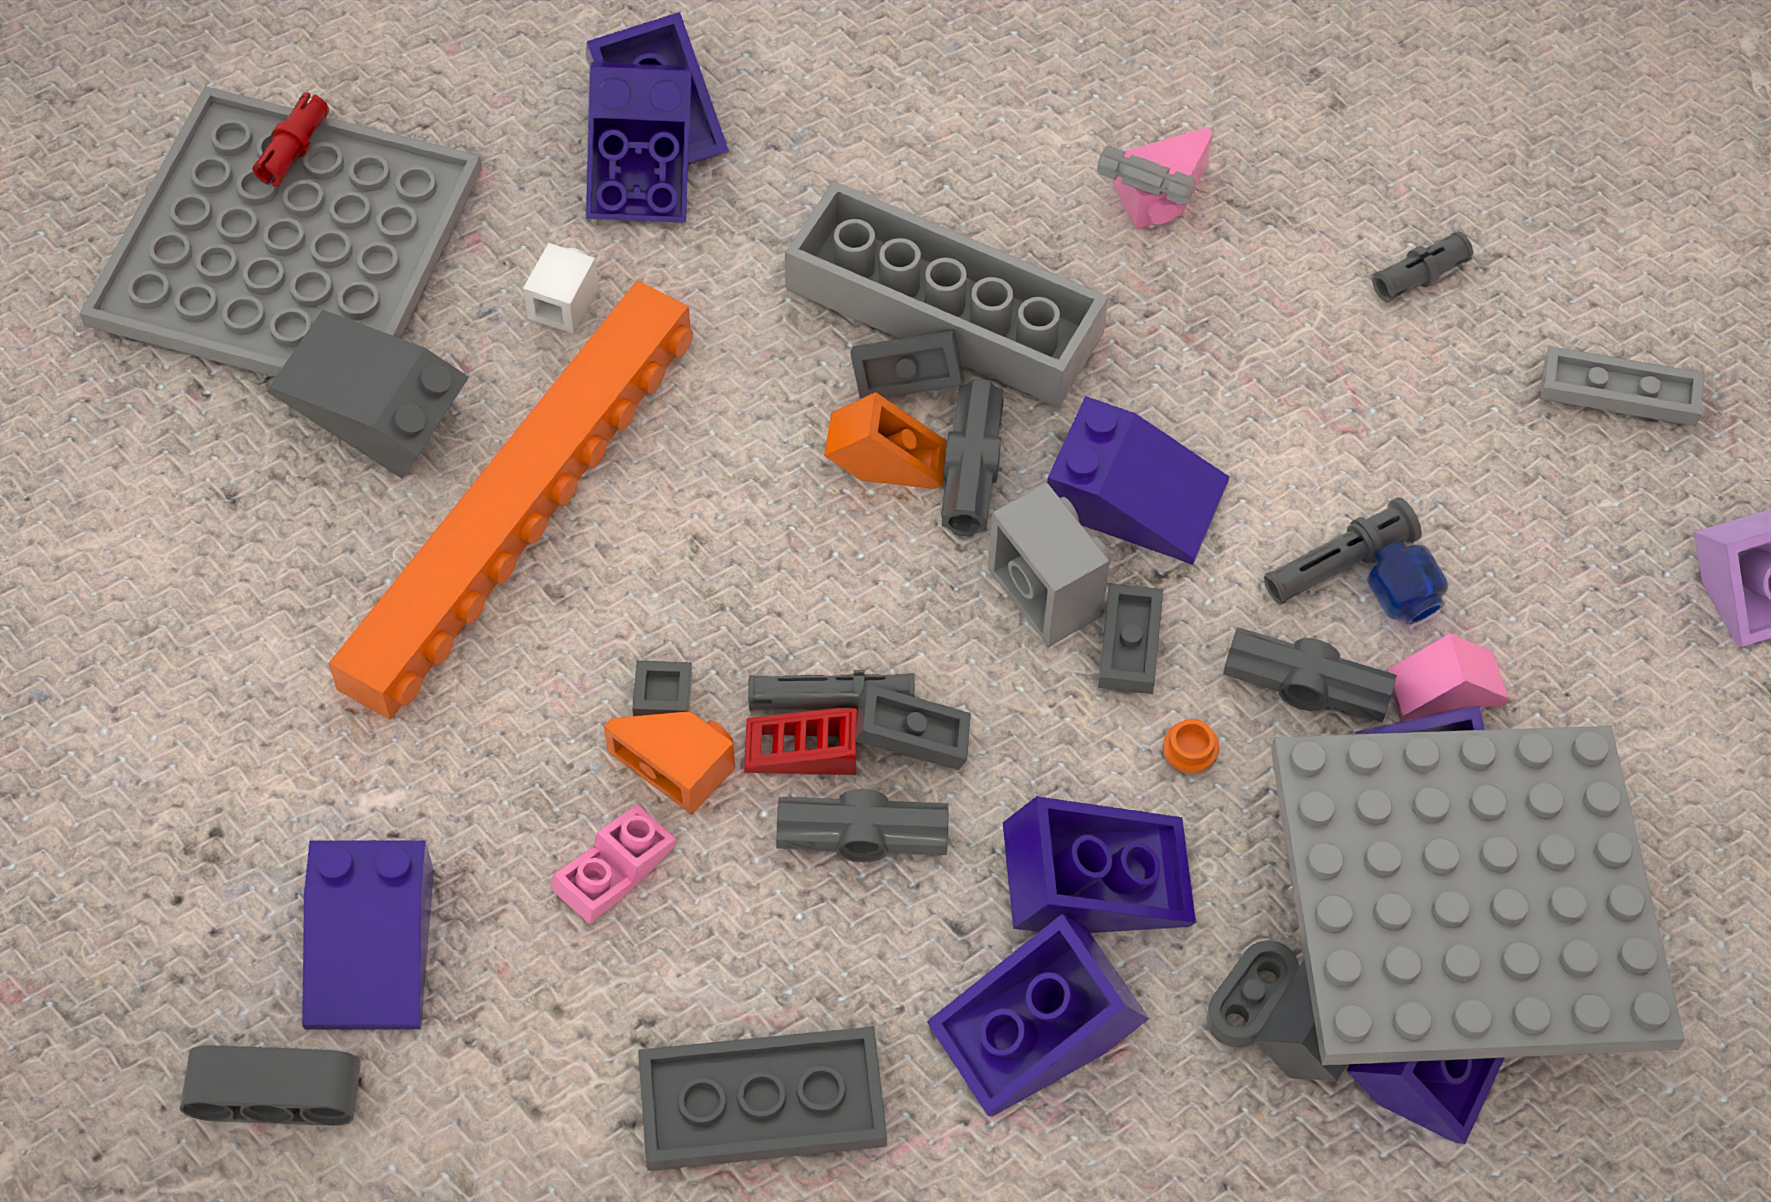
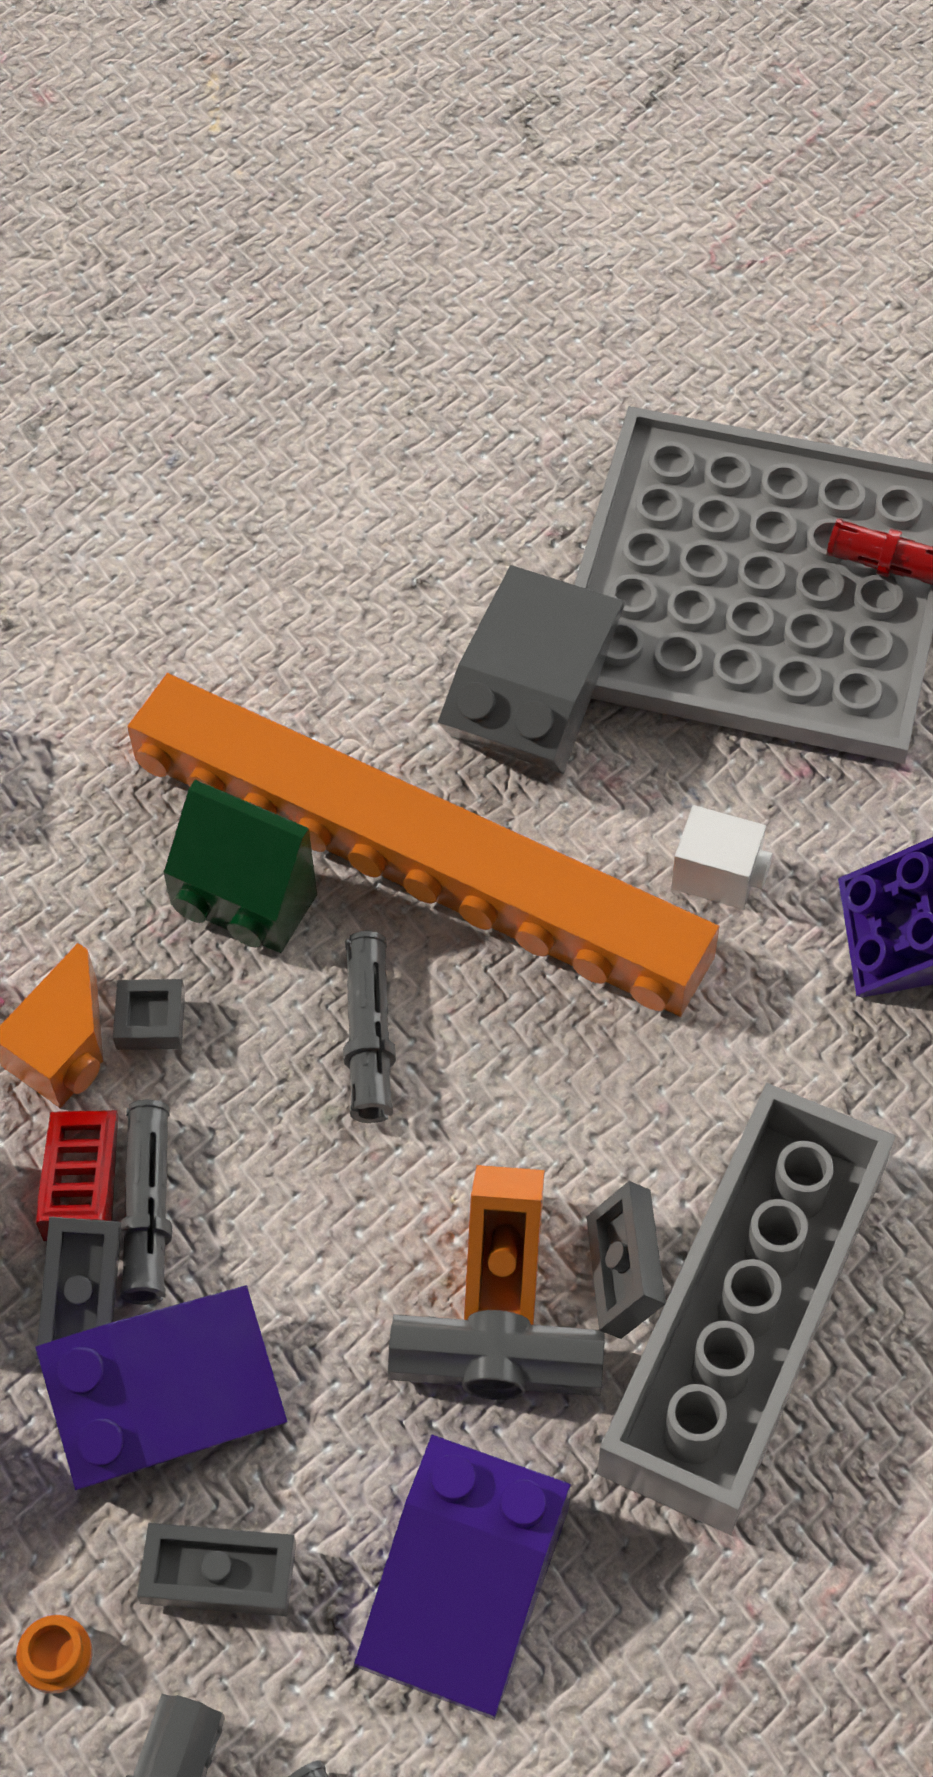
camera: 90 degrees right, 0 degrees up
light grey brick [988,482,1110,647] -> none
none -> dark purple slope [35,1285,288,1490]
none -> dark green slope [163,780,318,953]
none -> dark grey pin [343,931,396,1123]

